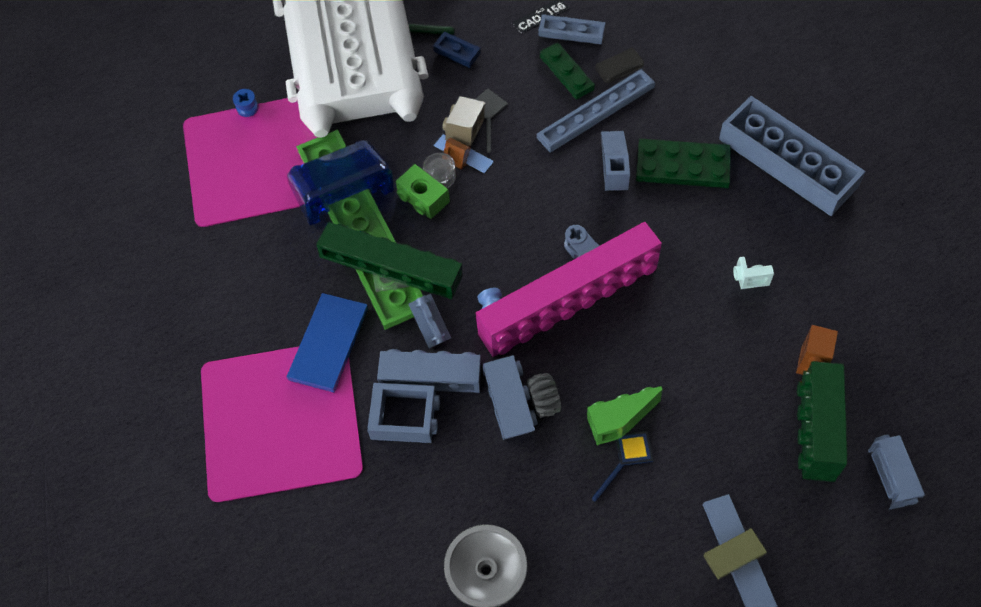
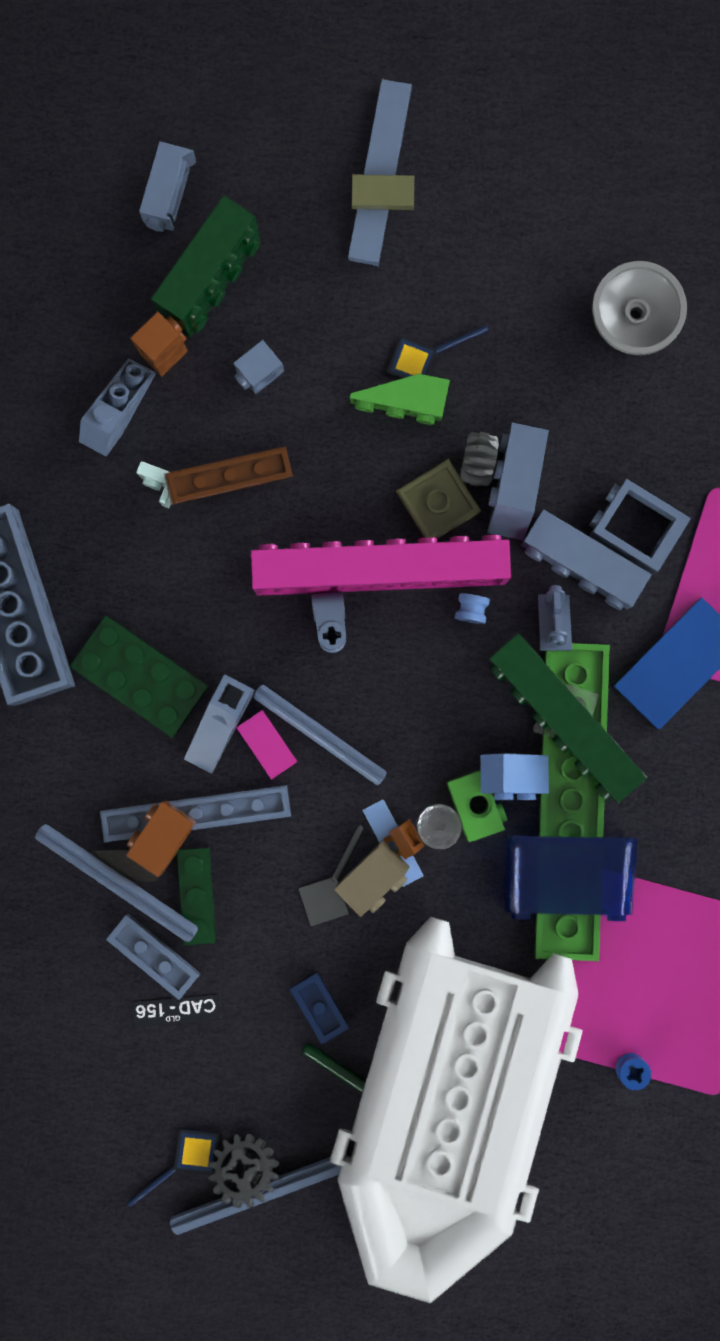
camera: 155 degrees left, 25 degrees up
none -> sand blue axle [35,824,198,942]
none -> sand blue slope [79,358,156,456]
none -> dark orange brick [126,801,197,877]
none -> reddish brown tile [164,446,293,505]
none -> sand blue brick [234,340,284,395]
none -> dark pink tile [236,710,298,779]
none -> sand blue axle [253,685,387,785]
none -> olive tile [396,459,481,539]
none -> medium blue brick [481,754,549,800]

